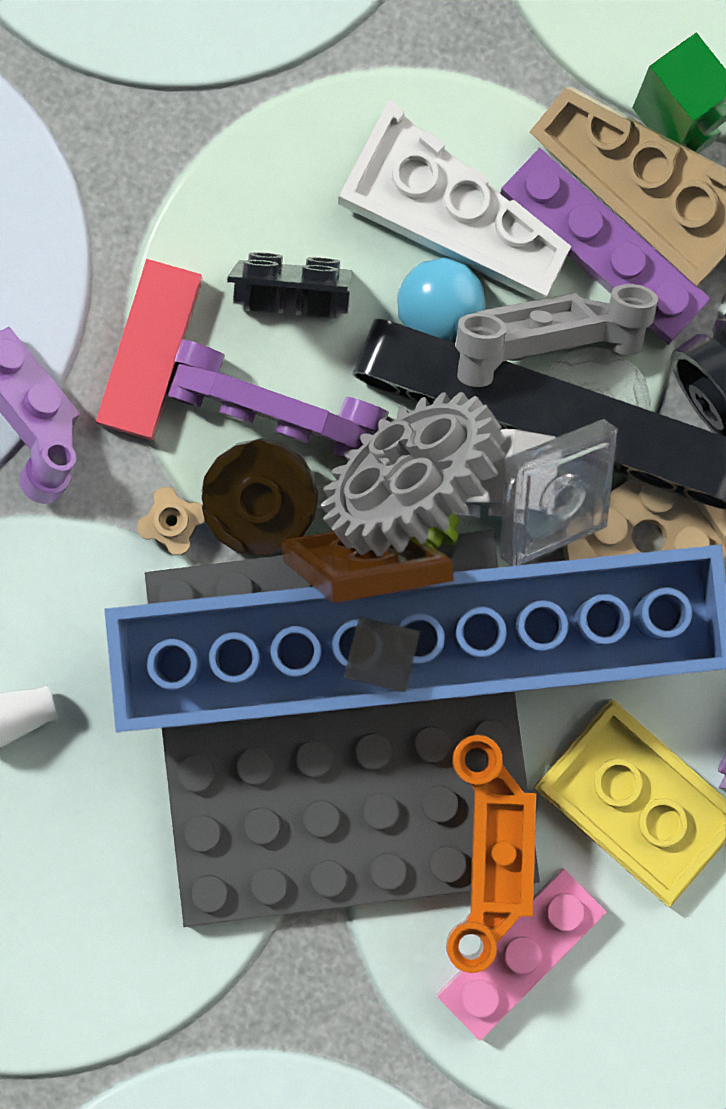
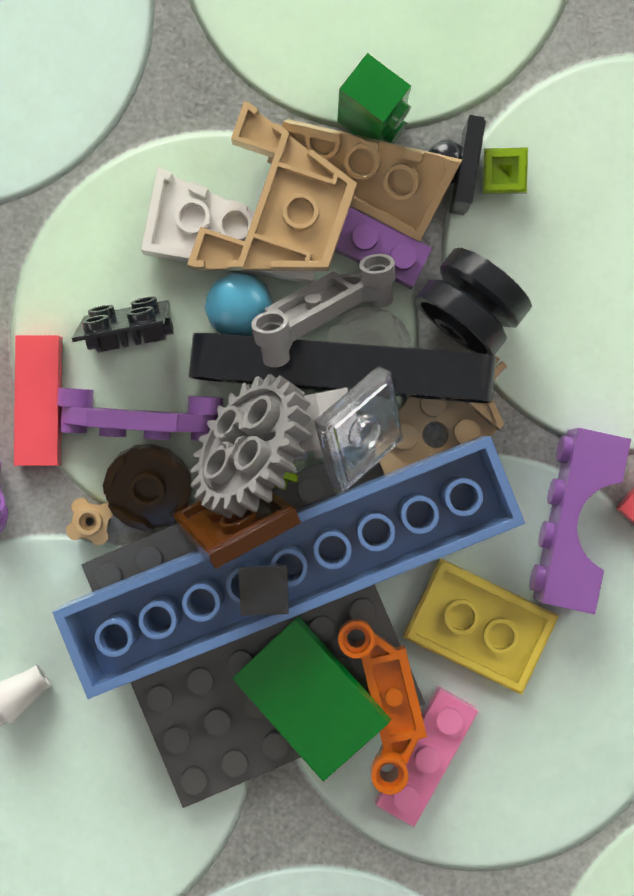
camera: 15 degrees left, 5 degrees up
none -> tan wing [187,101,357,271]
none -> green tile [232,616,391,782]

